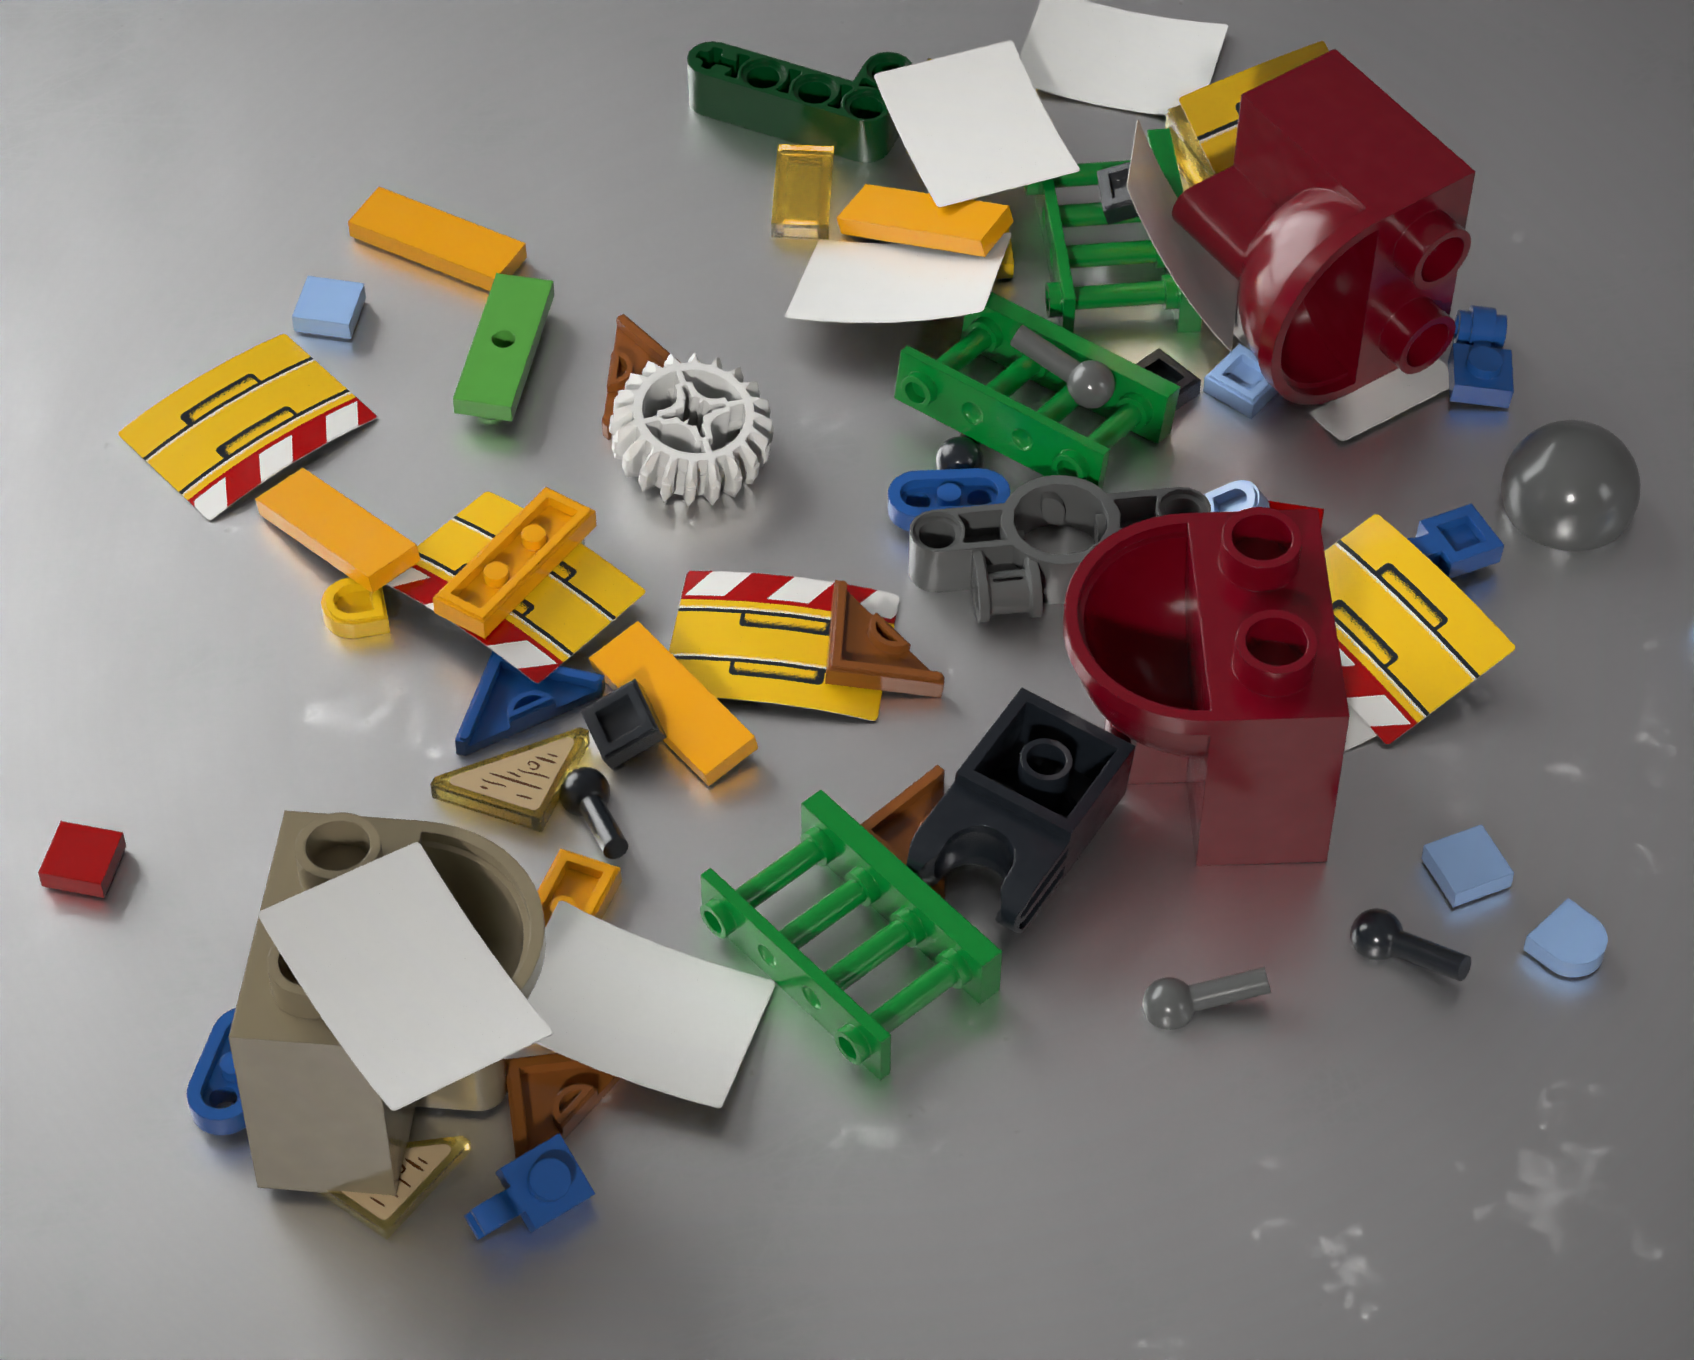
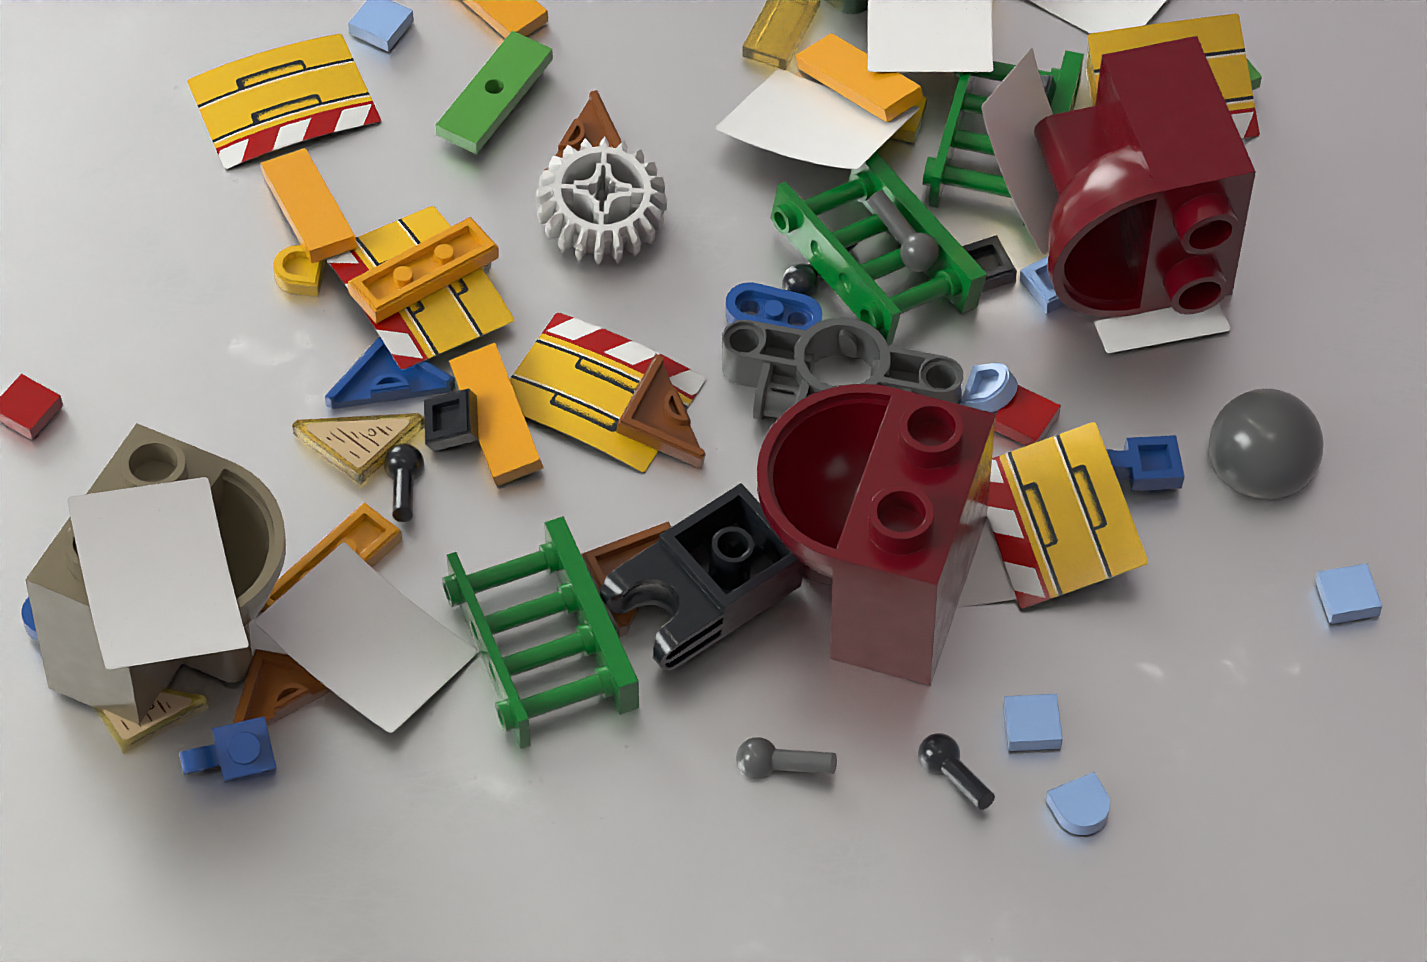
camera: 20 degrees right, 5 degrees up
blue plate [1448,305,1514,408] -> none

